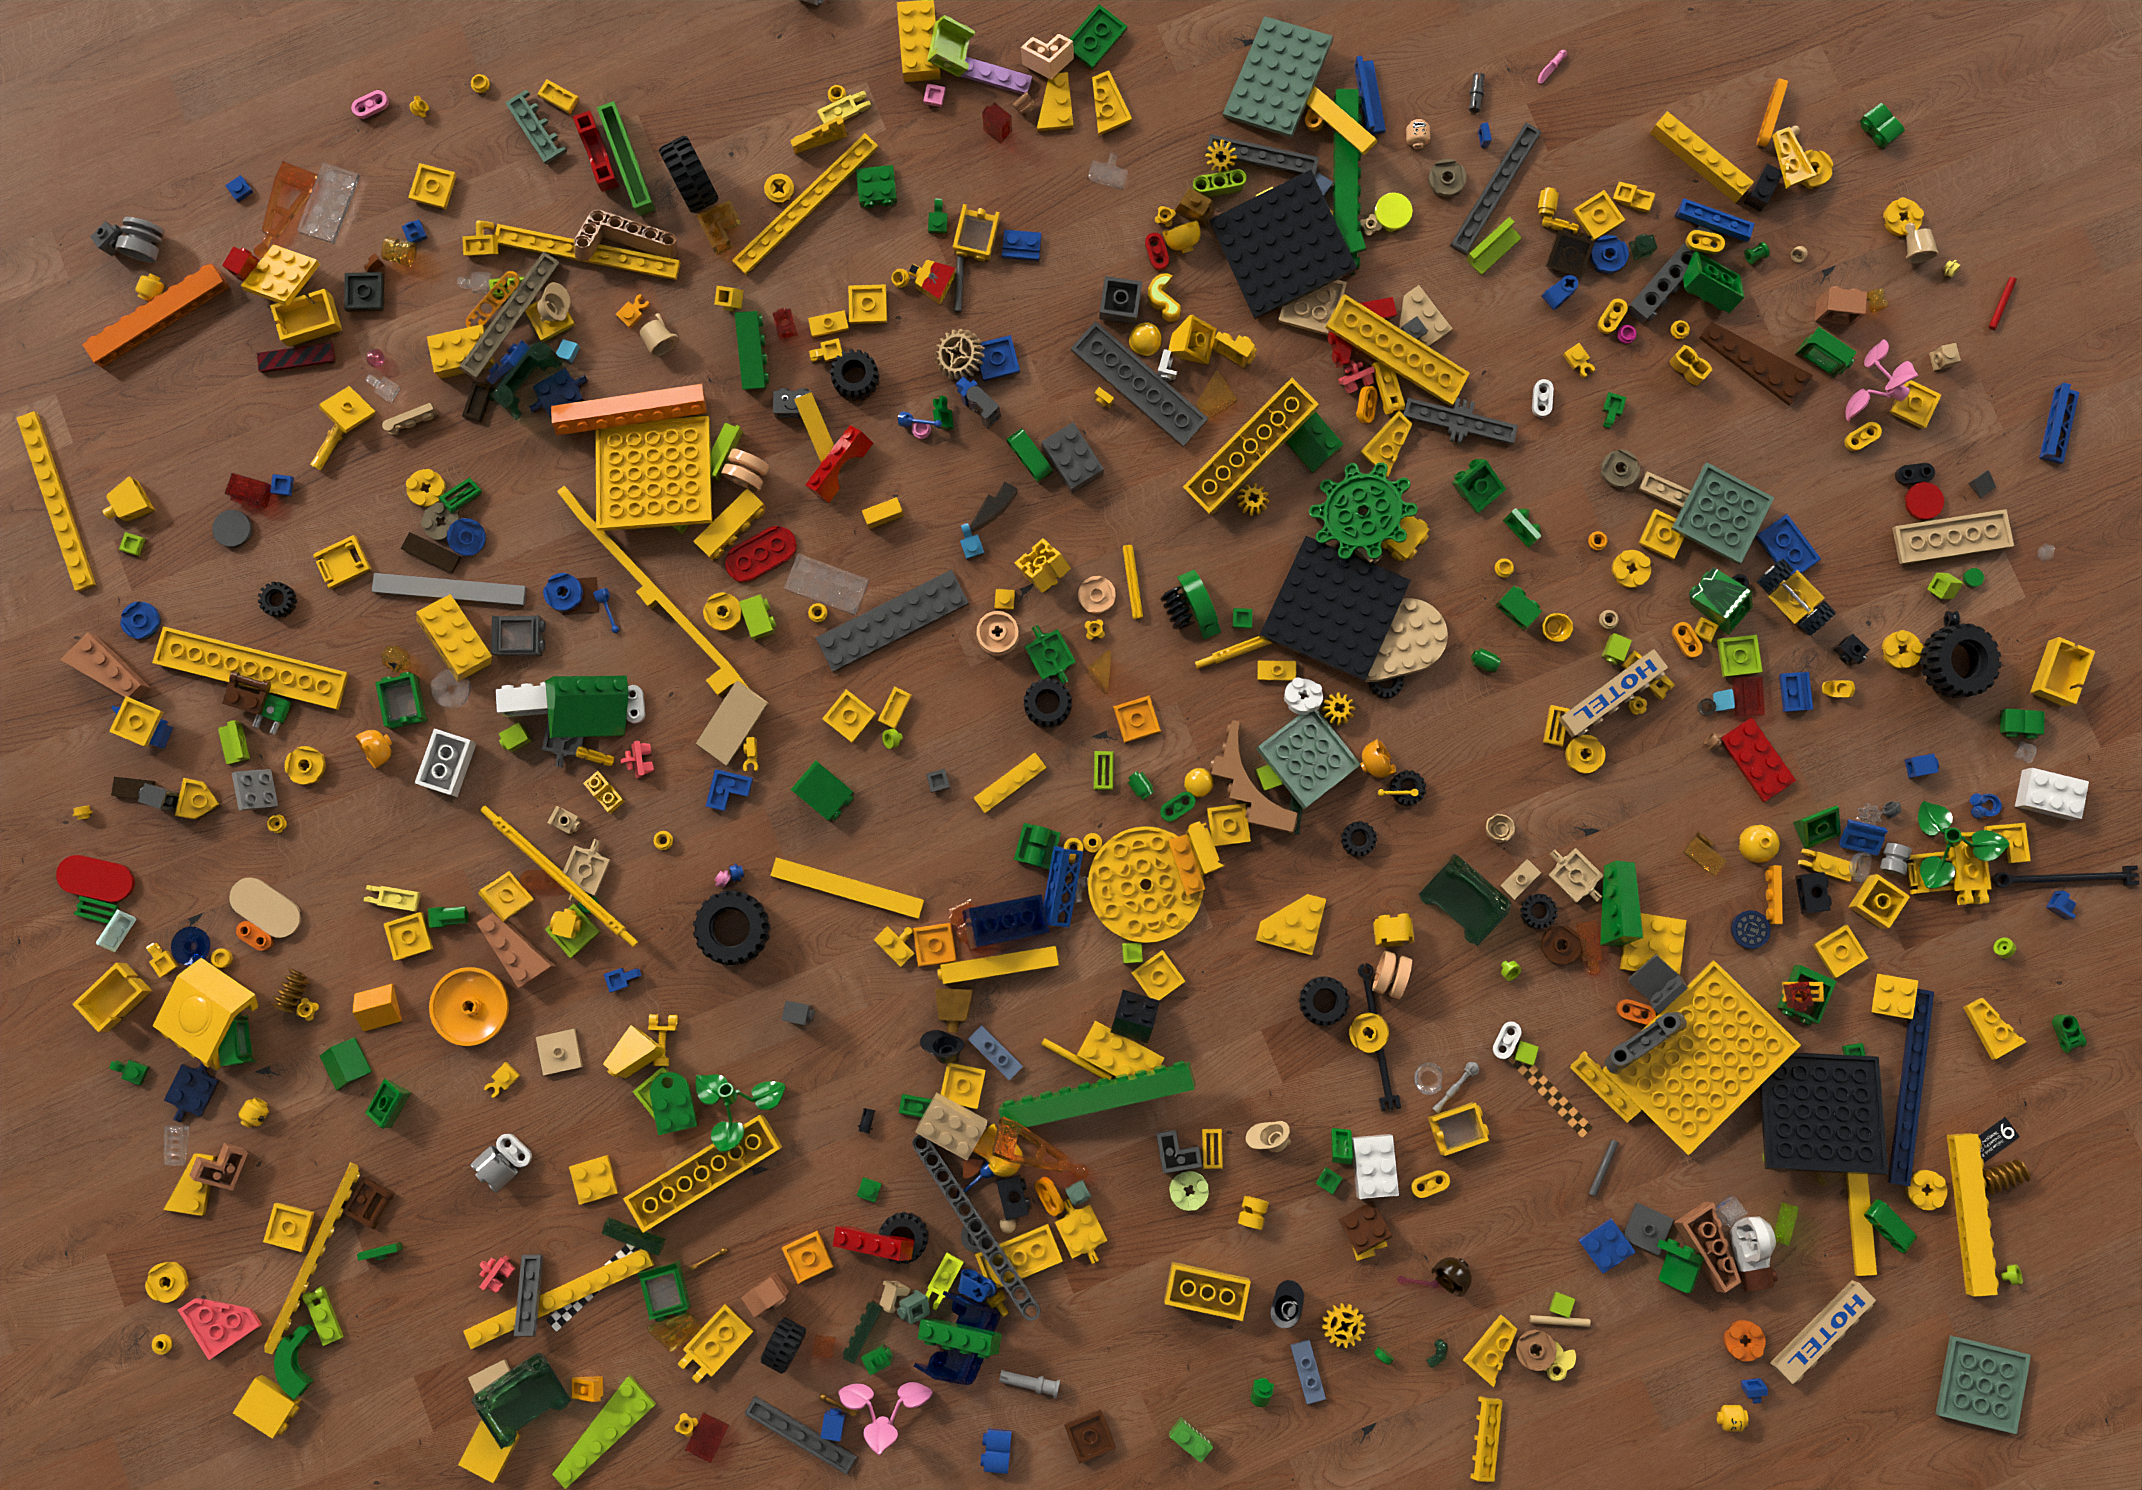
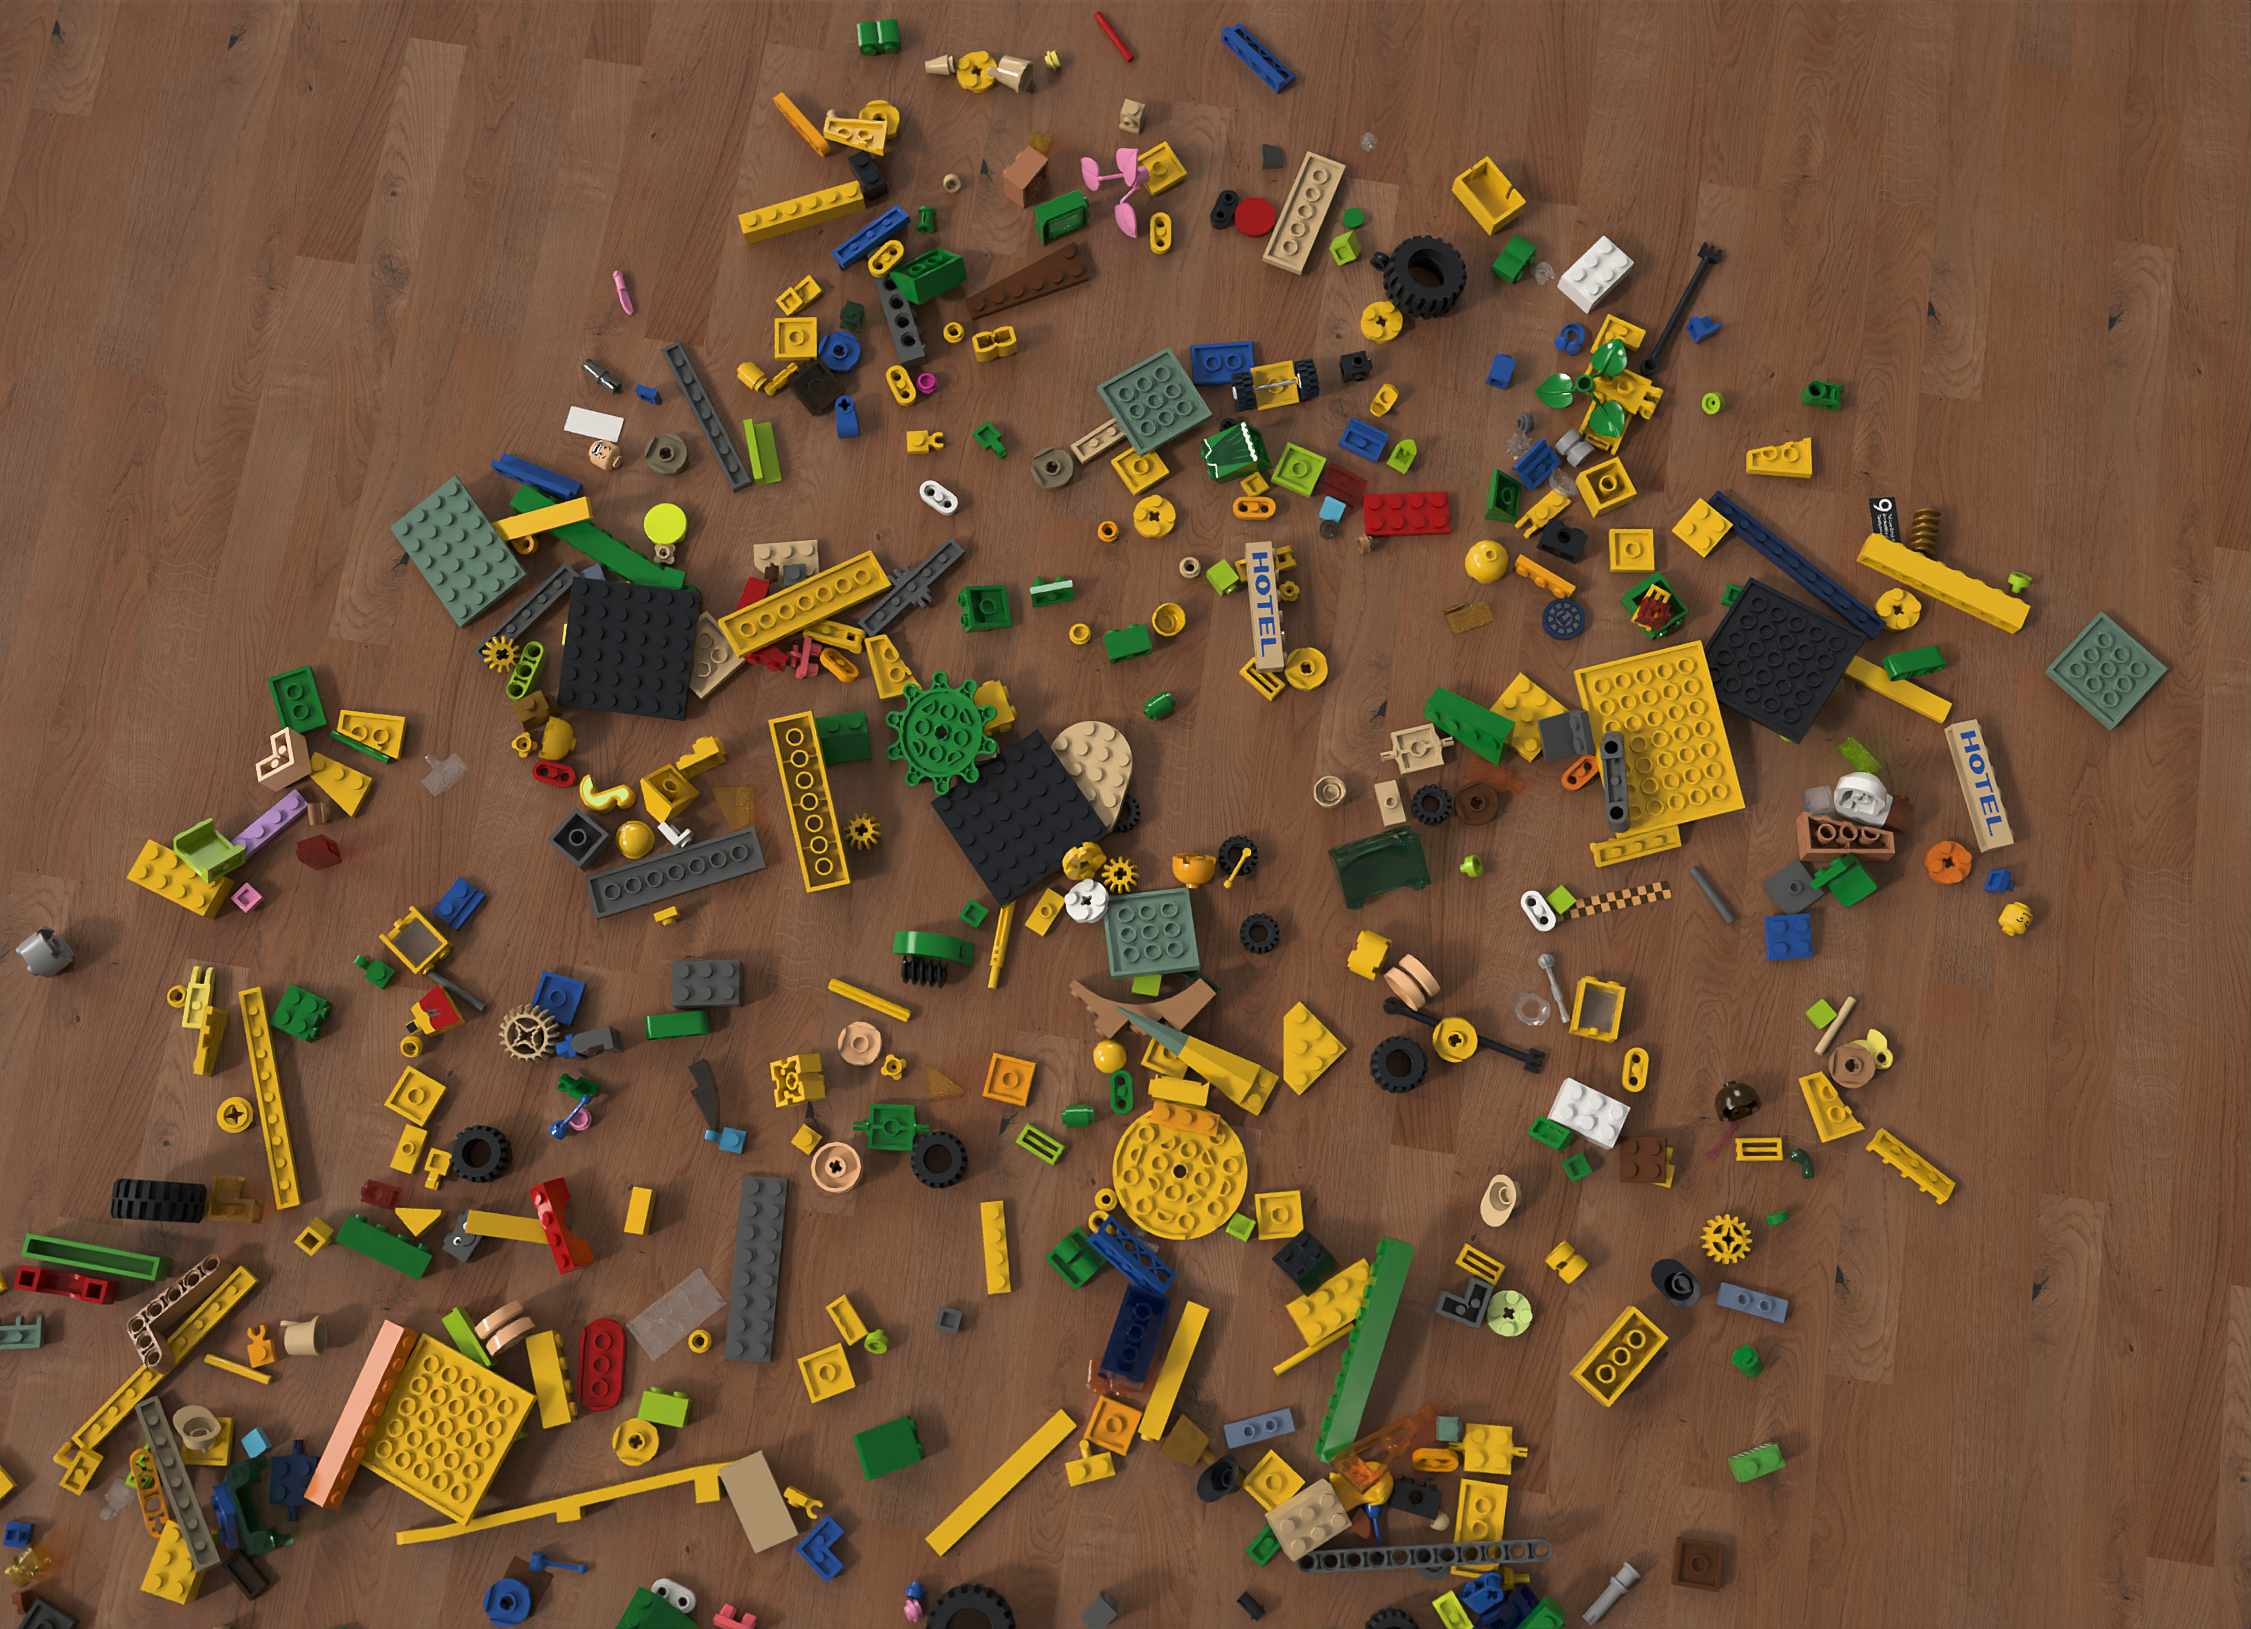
camera: 60 degrees left, 5 degrees down
none -> yellow bar [204,1353,272,1385]
none -> green bar [330,730,392,765]
none -> yellow slope [395,1208,447,1237]
none -> white sticker [564,406,624,442]
none -> reddish brown plate [764,562,779,584]
none -> tan cone [925,54,956,75]
none -> yellow plate [1062,842,1106,880]
none -> yellow plate [1116,1006,1279,1116]
none -> lime plate [1386,439,1417,474]
none -> yellow tile [1735,1138,1783,1161]

